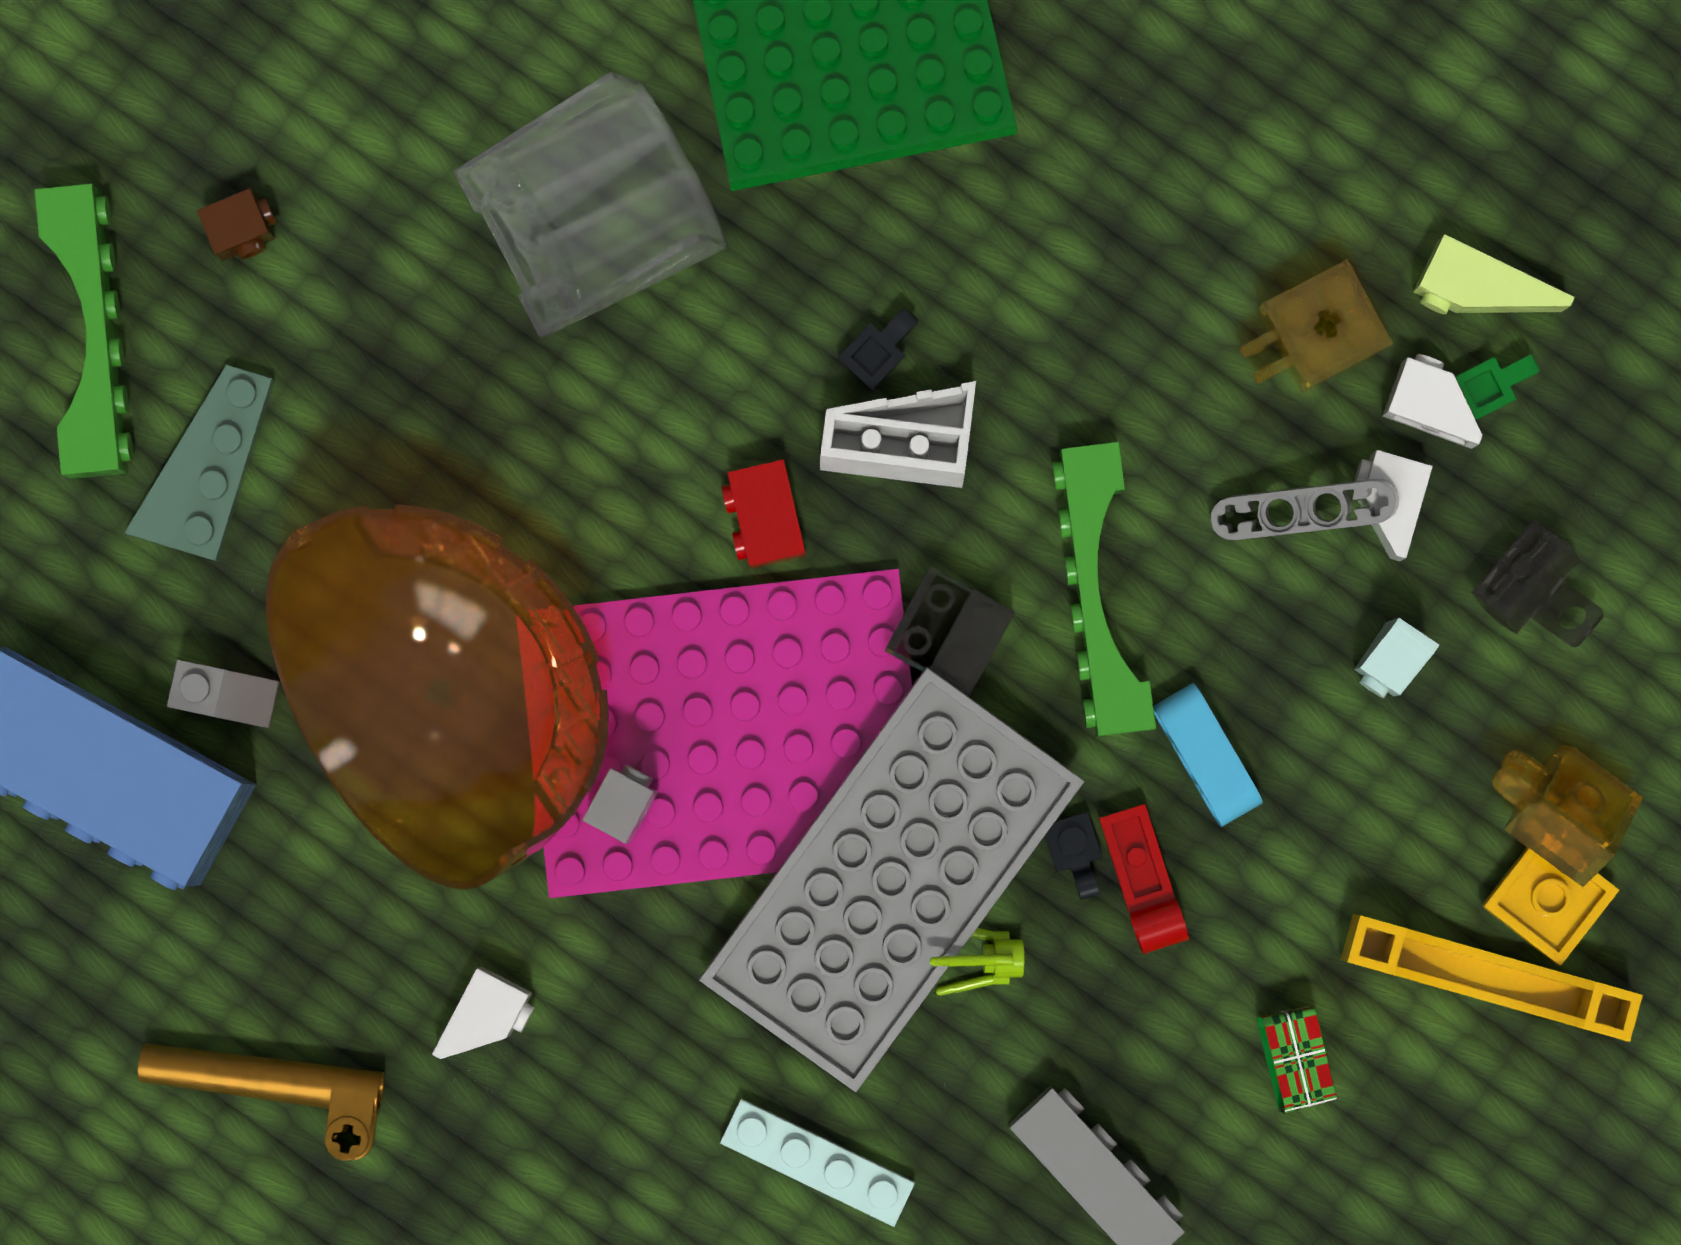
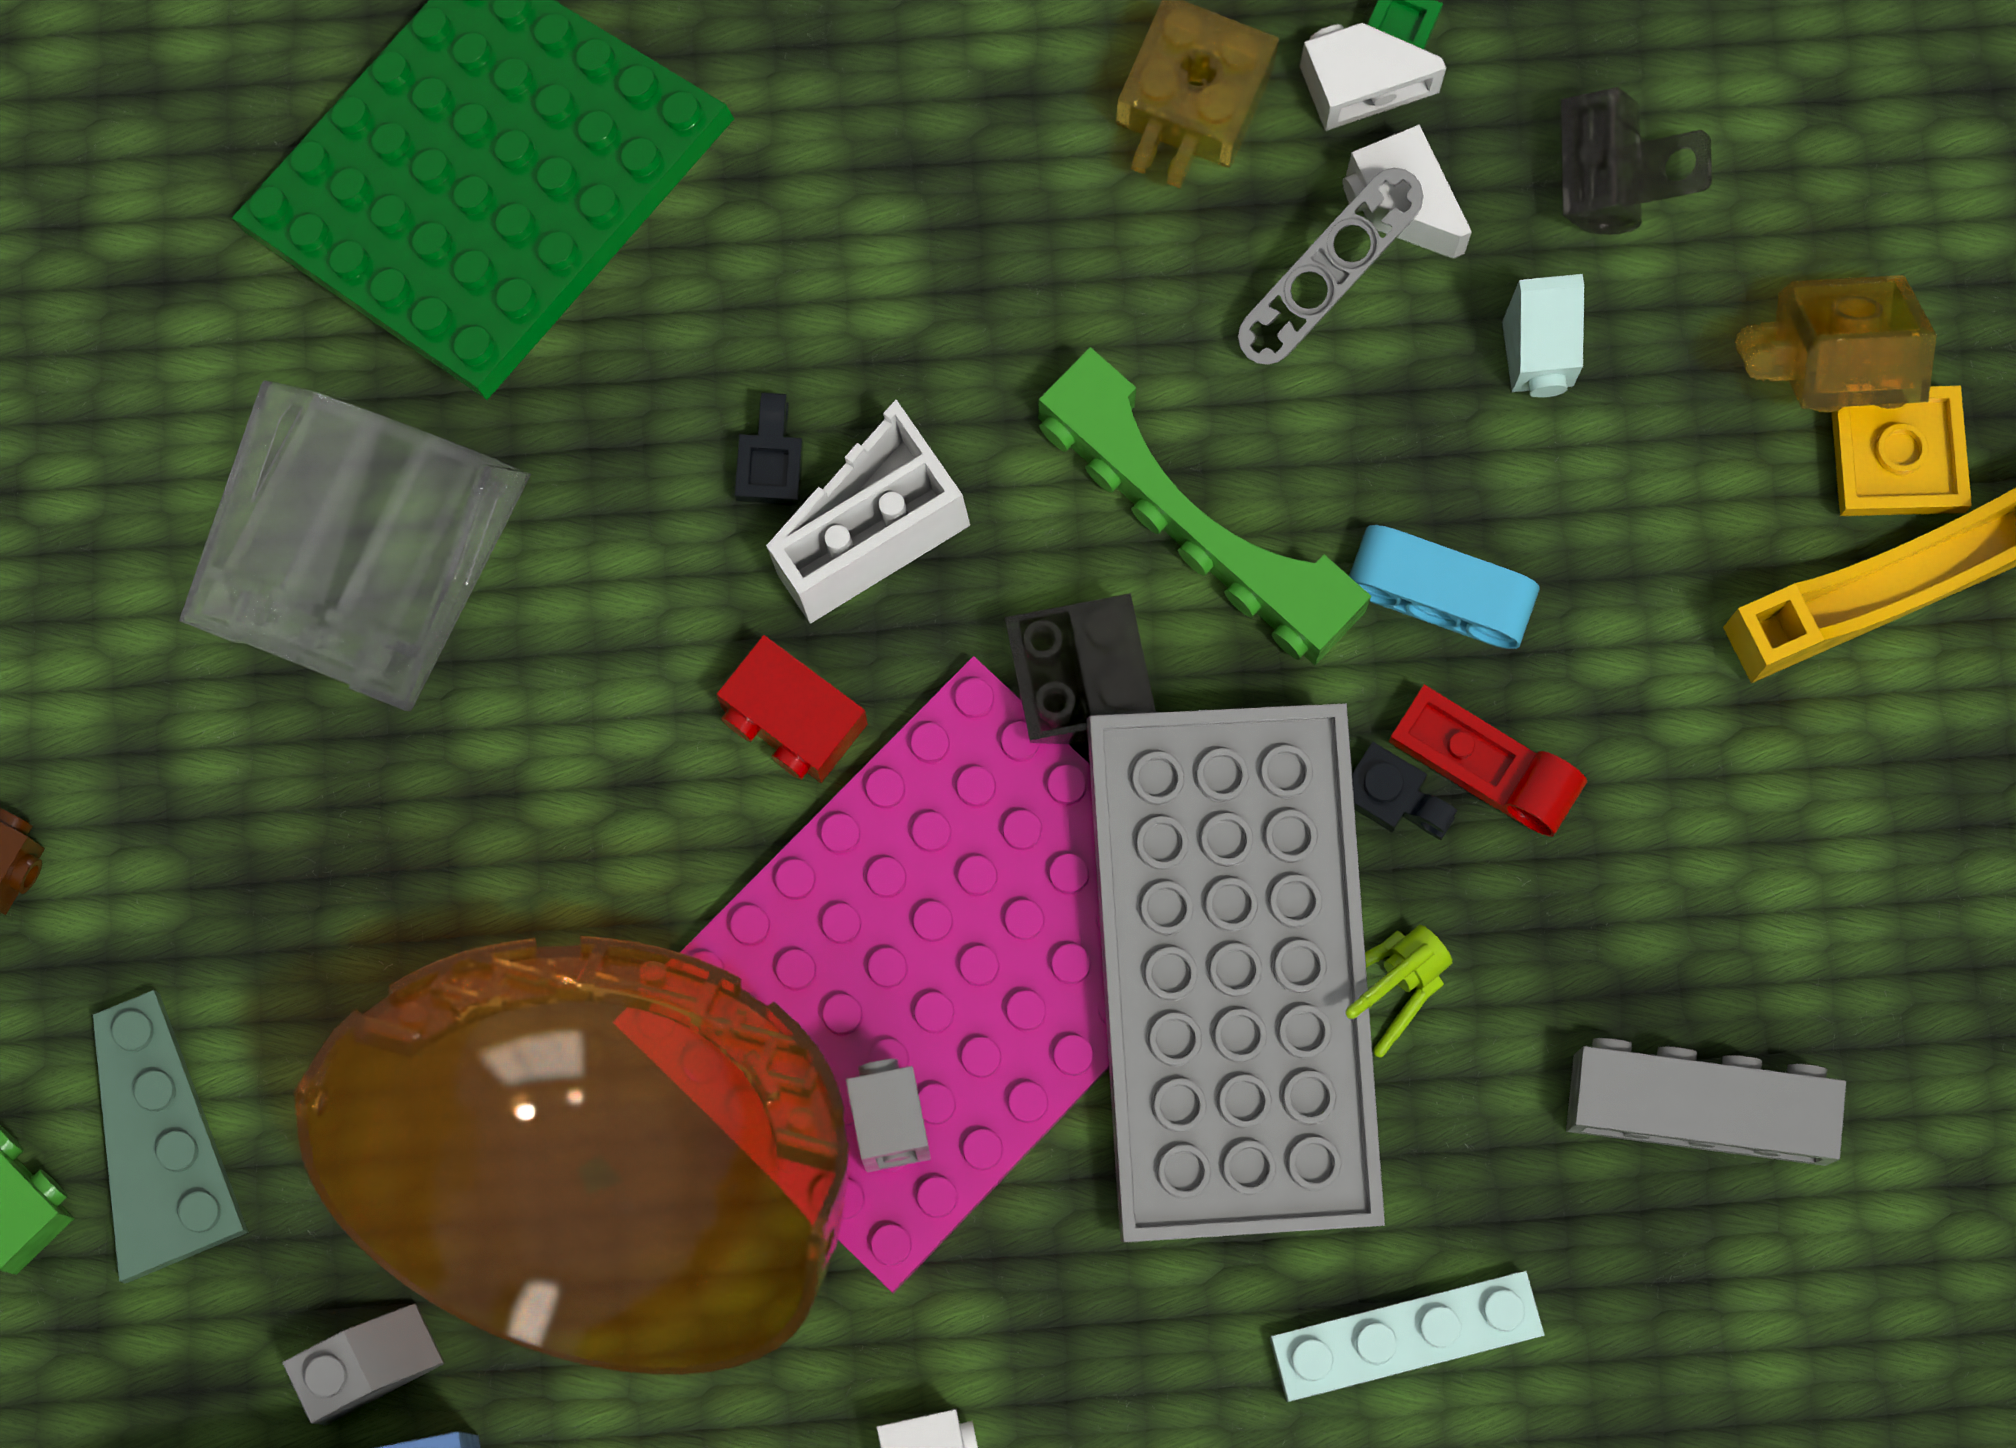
camera: 45 degrees left, 10 degrees down
piece [1257,1007,1337,1114] -> none

